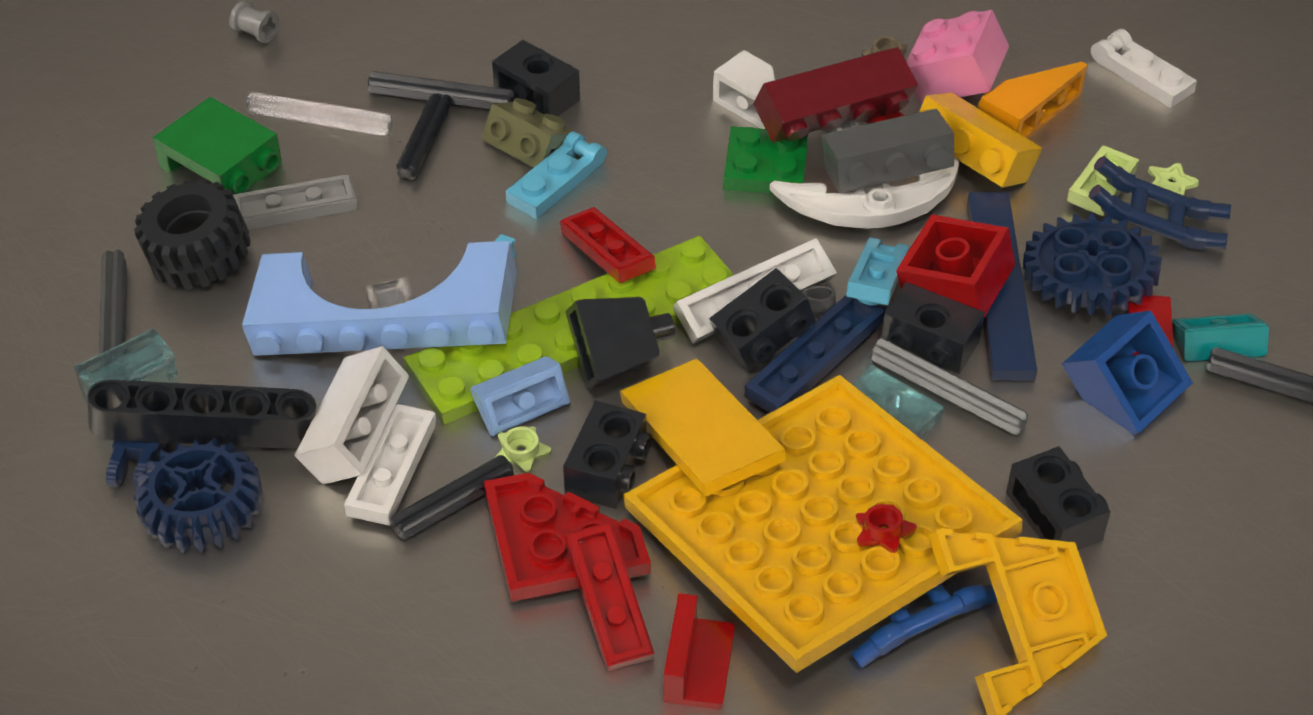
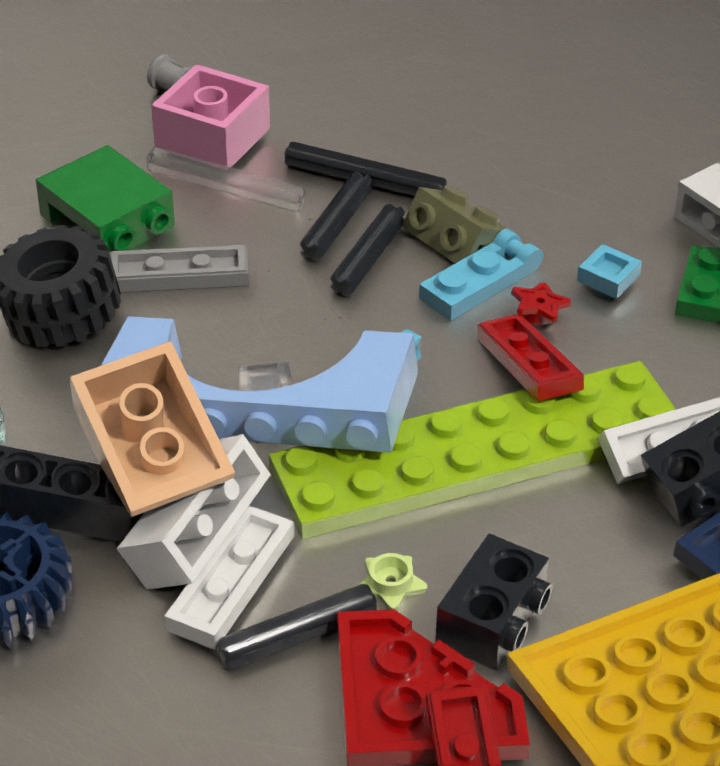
camera: 10 degrees right, 5 degrees down
light blue slope [470,356,571,436] -> none
black brick [492,40,580,116] -> none
black torso [565,297,675,390] -> none
yellow tile [620,358,786,497] -> none
none -> light nougat slope [70,341,235,517]
none -> bright pink brick [151,64,270,171]
none -> black axle [330,204,405,296]
none -> red plate [511,282,571,325]
none -> medium azure plate [577,244,642,299]

